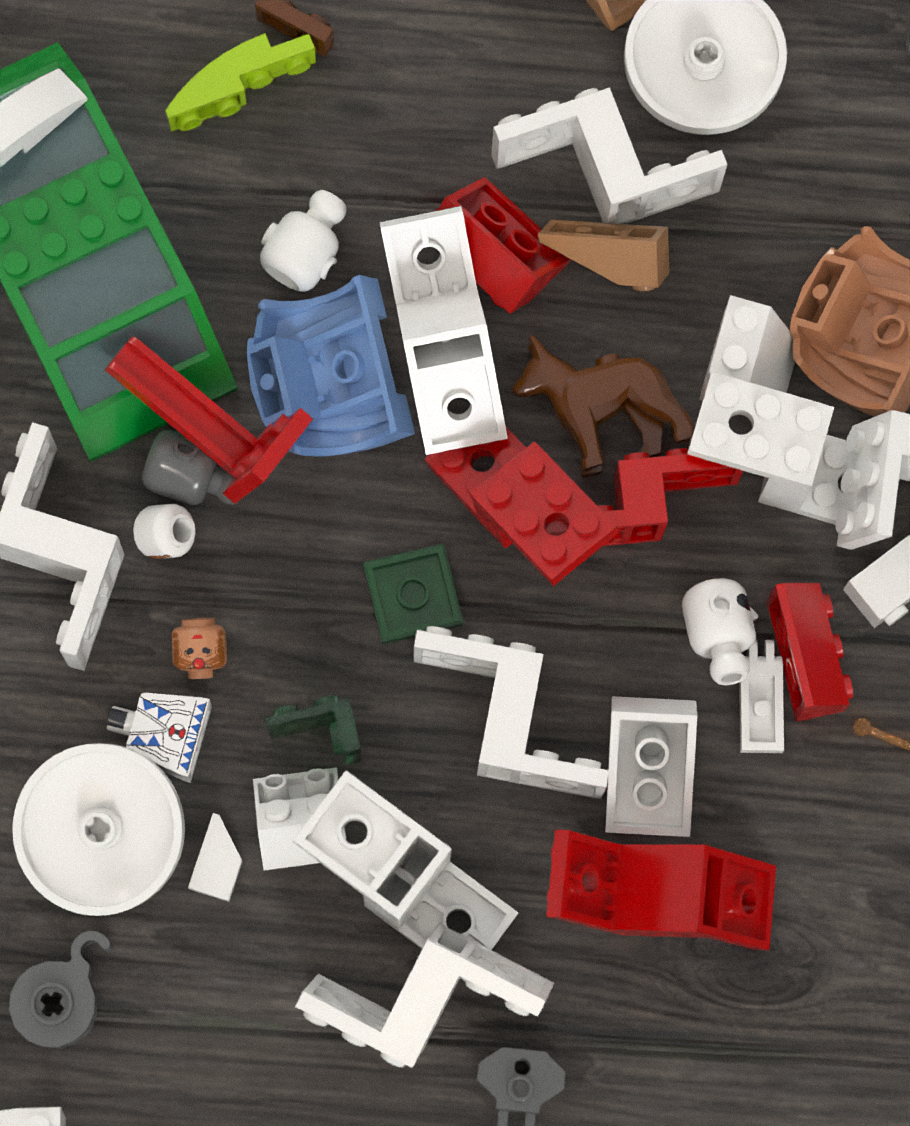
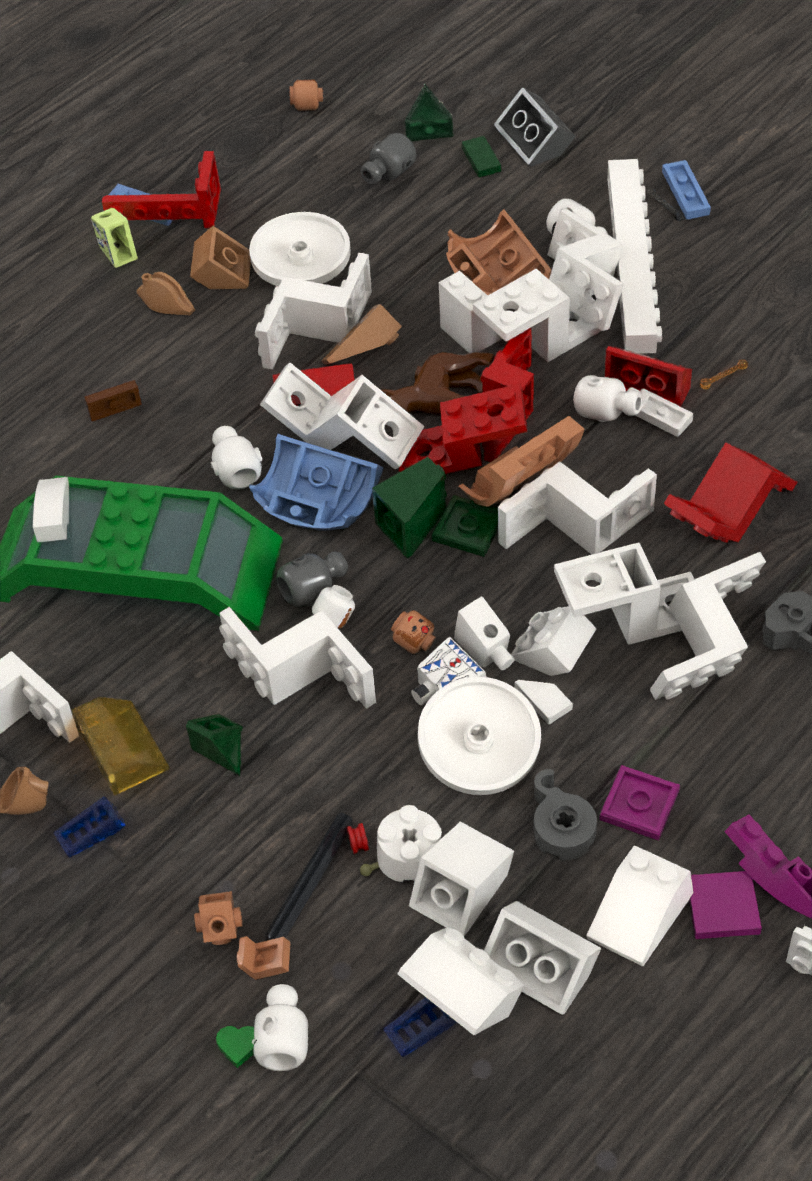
camera: 45 degrees left, 25 degrees down
red bracket [104,337,313,504] -> none
lime slope [165,34,316,132] -> none
clear green bracket [265,695,362,765] -> none
white slope [605,696,697,837] -> none
none -> dark green slope [372,457,447,559]
none -> white torso [454,596,515,670]
none -> nougat piece [458,416,585,507]
none -> magenta tile [599,765,680,841]

